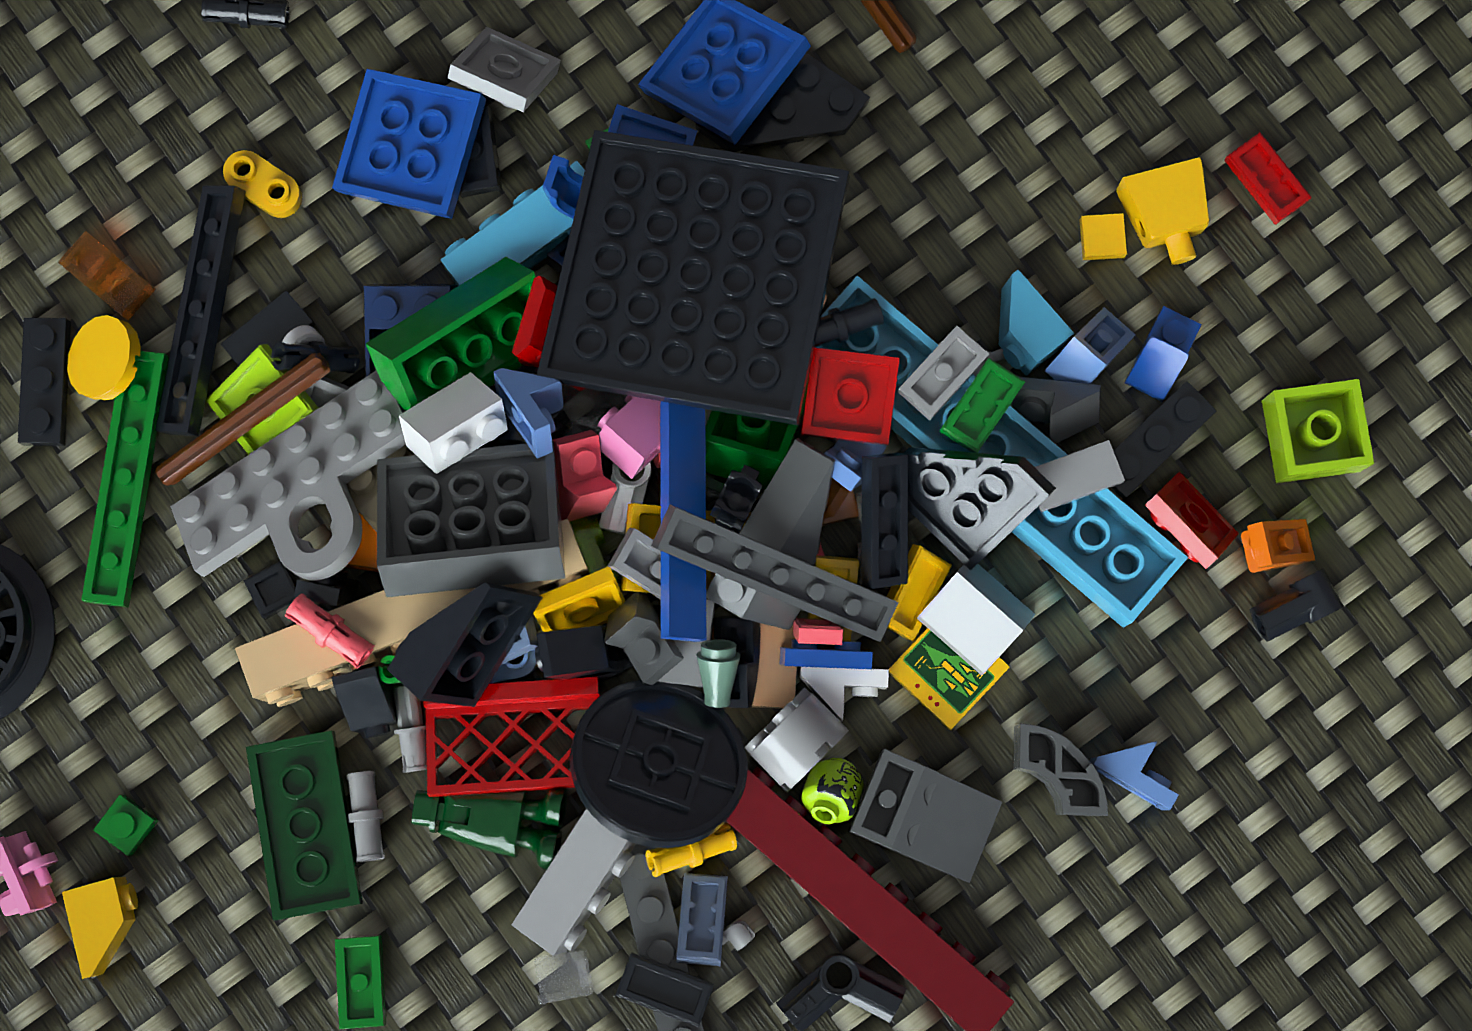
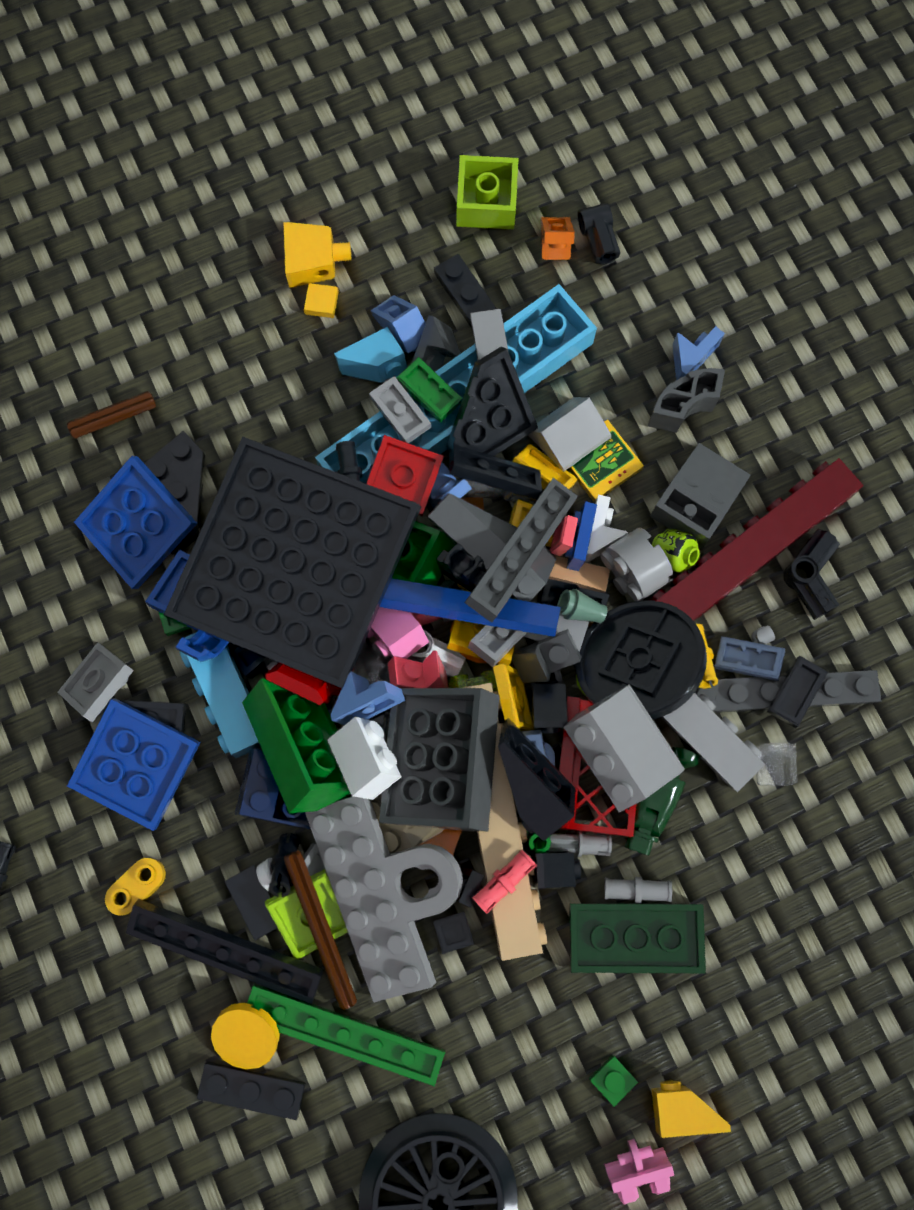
camera: 80 degrees left, 5 degrees down
clear orange slope [58,231,156,321] -> none
green plate [335,935,386,1029] -> none
blue slope [1124,306,1202,402] -> none
red plate [1145,471,1239,569] -> none
red plate [1224,132,1312,225] -> none
none -> light grey slope [564,684,685,812]

